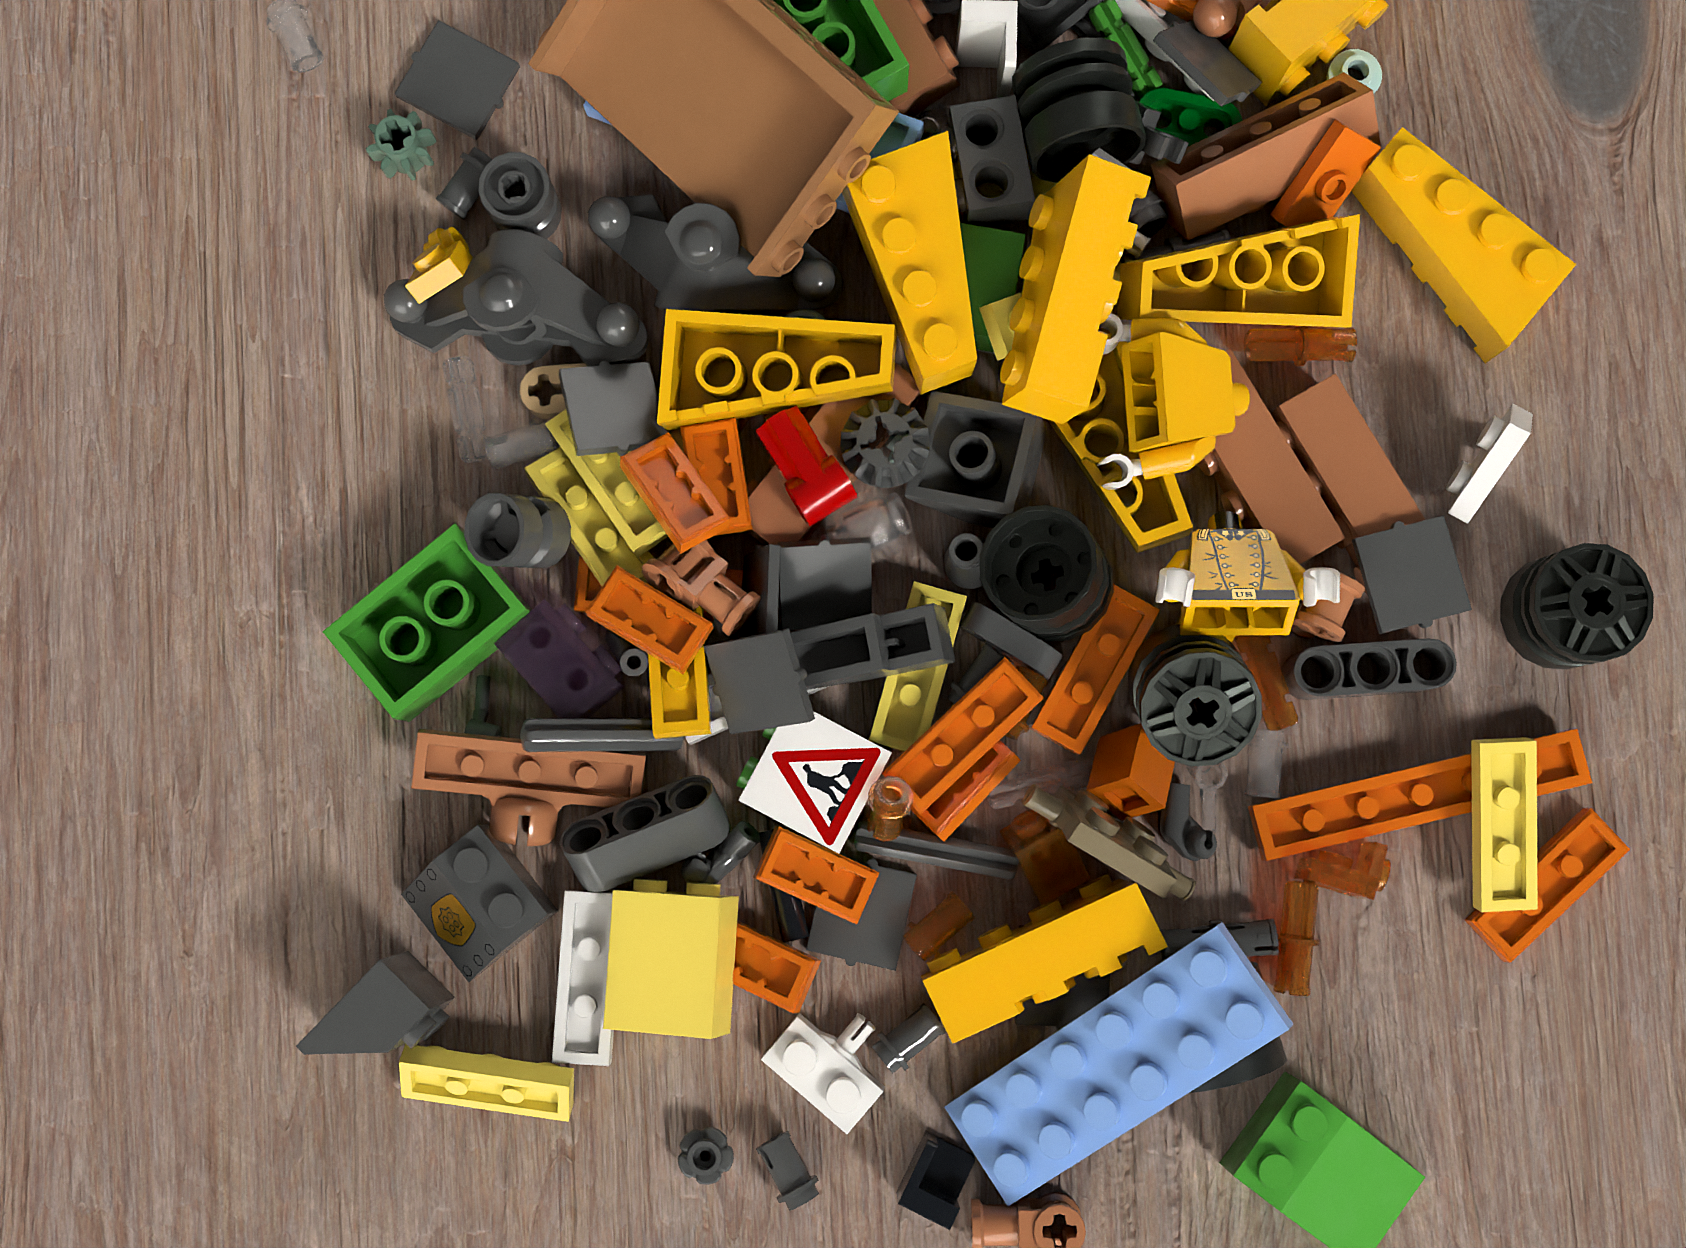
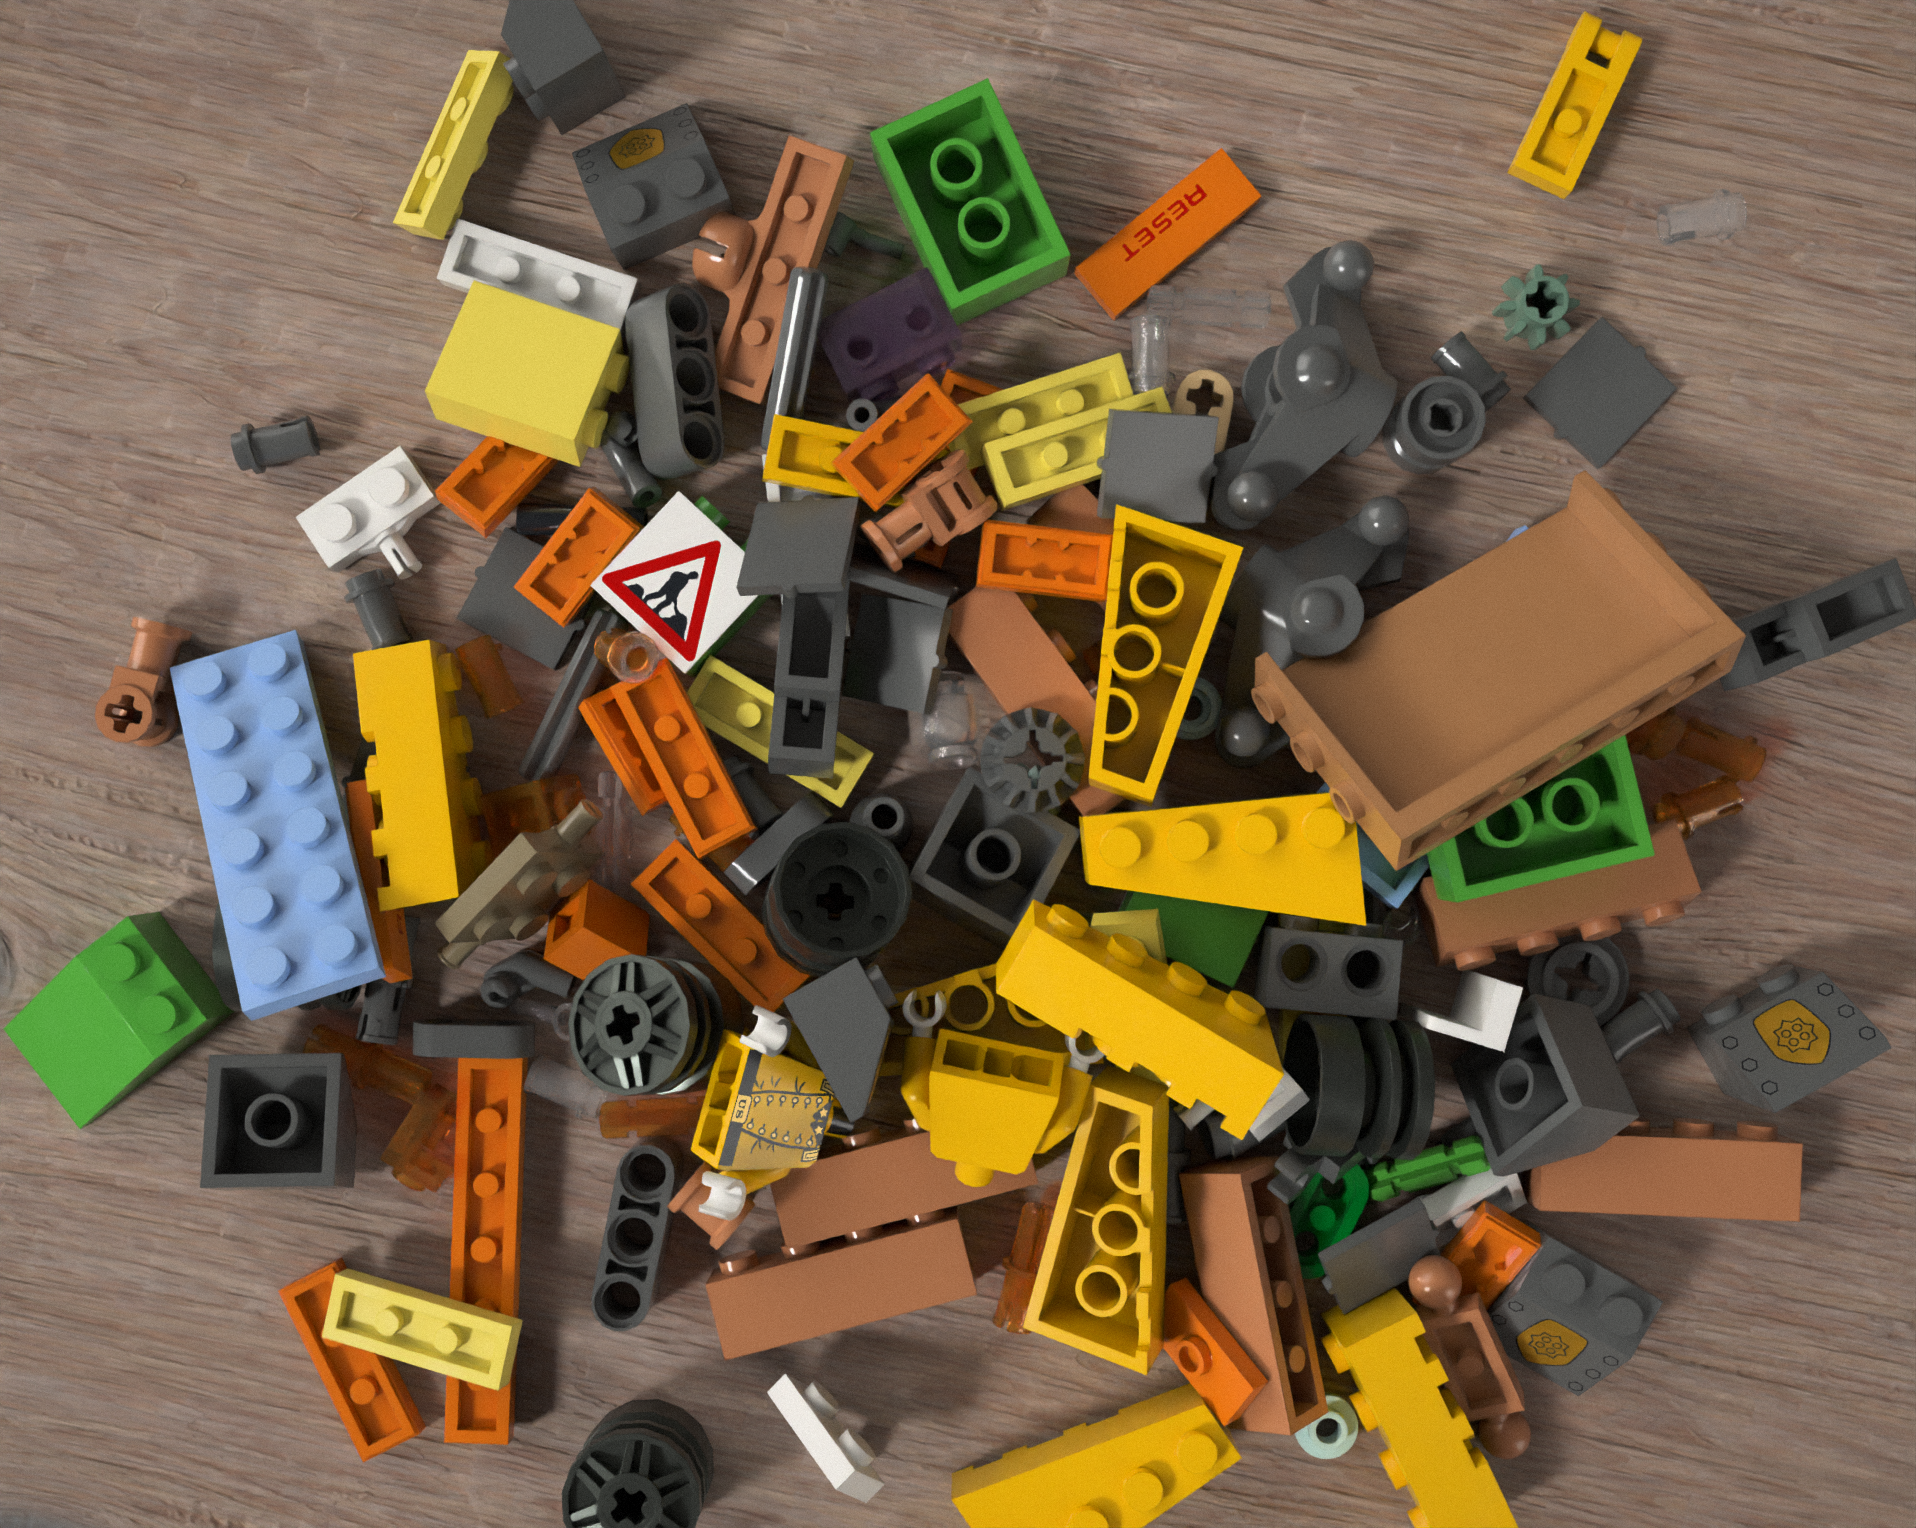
camera: 105 degrees right, 5 degrees up
yellow plate [405,227,473,304] -> none
dark grey wheel [464,493,571,568] -> none
orange plate [620,432,730,554] -> none
dark grey plate [678,1127,734,1185] -> none
red piece [756,405,858,527] -> none
black panel [896,1130,975,1230] -> none
dark grey piece [1352,515,1472,634] -> none
none -> dark grey slope [200,1053,357,1191]
none -> orange tile [345,779,413,983]
none -> dark grey beam [413,1018,536,1059]
none -> dark grey slope [783,957,899,1123]
none -> orange tile [1074,148,1262,321]
none -> yellow plate [1507,11,1643,199]

